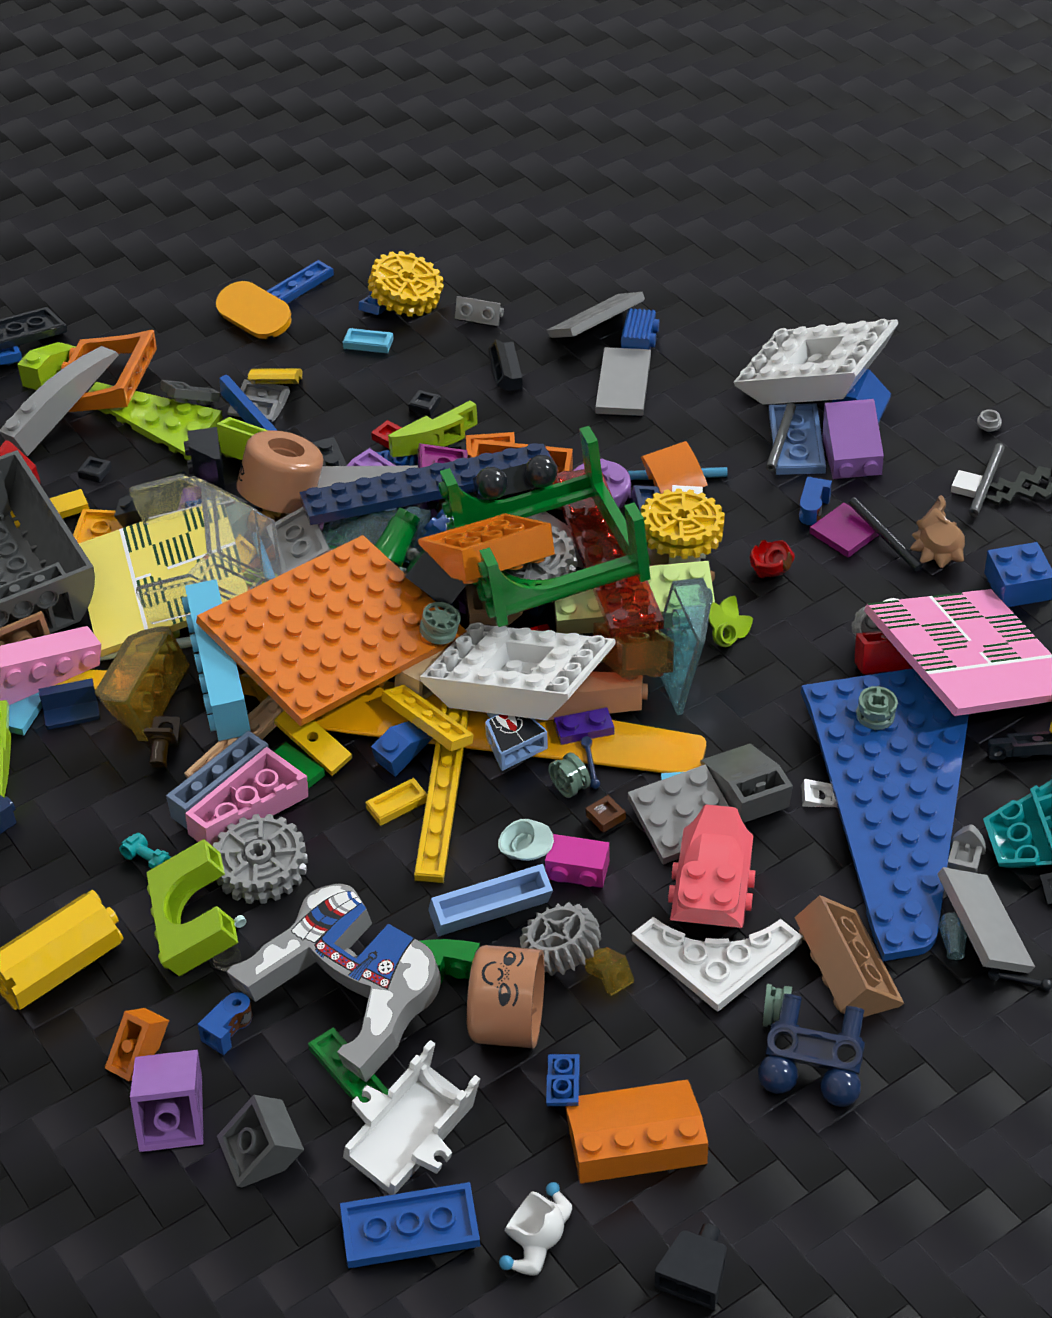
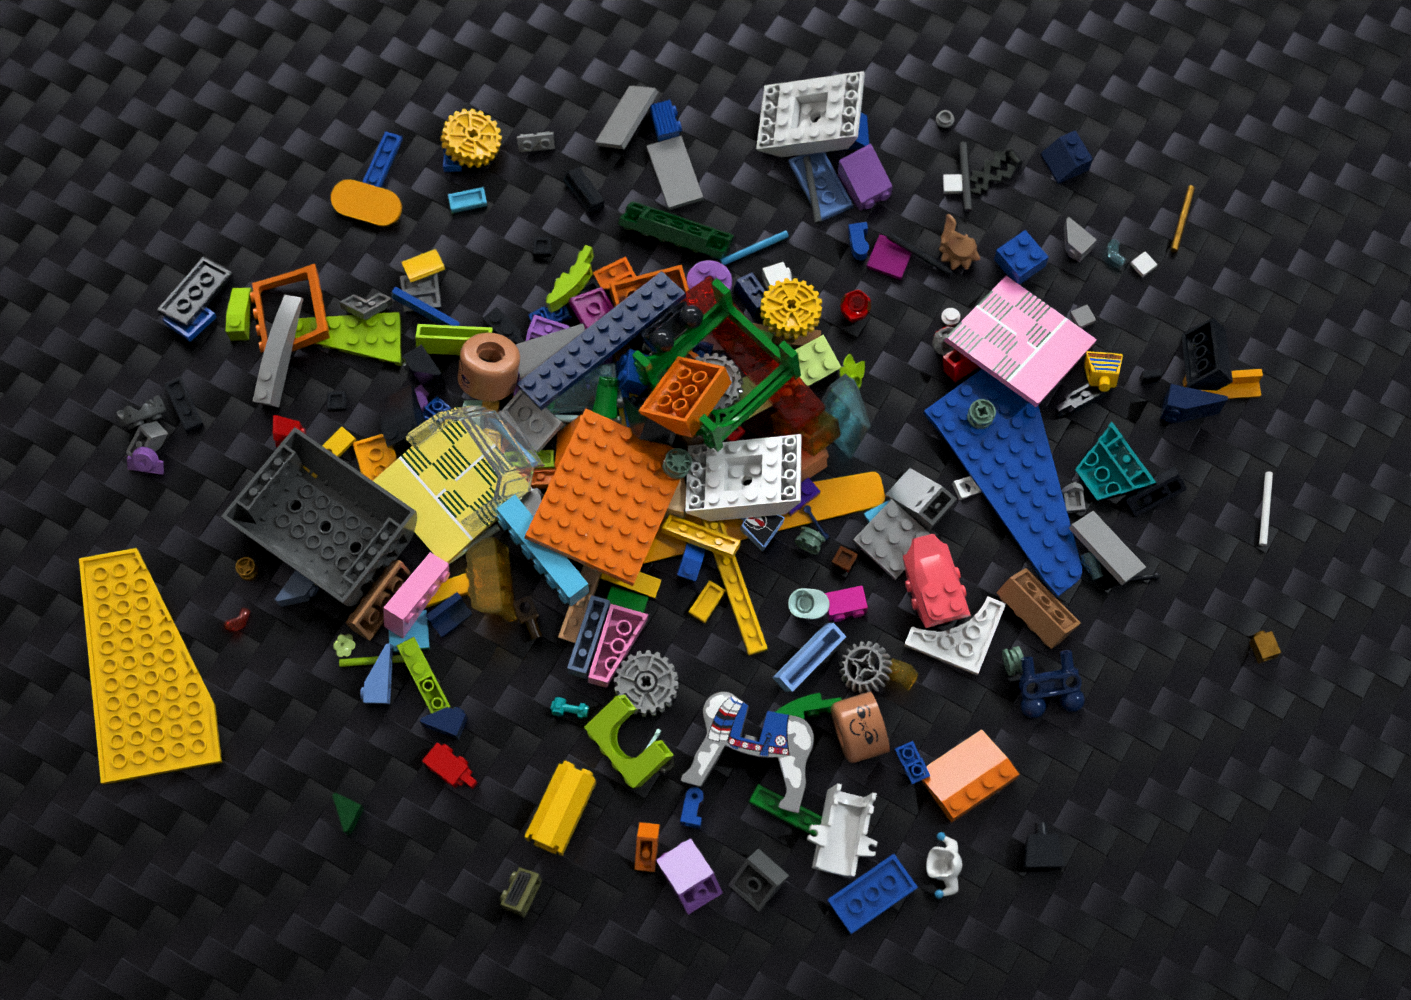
camera: 25 degrees left, 25 degrees up
red plate [371,420,402,449] -> none
orange slope [641,441,708,494] -> none
none -> dark green slope [618,201,734,259]

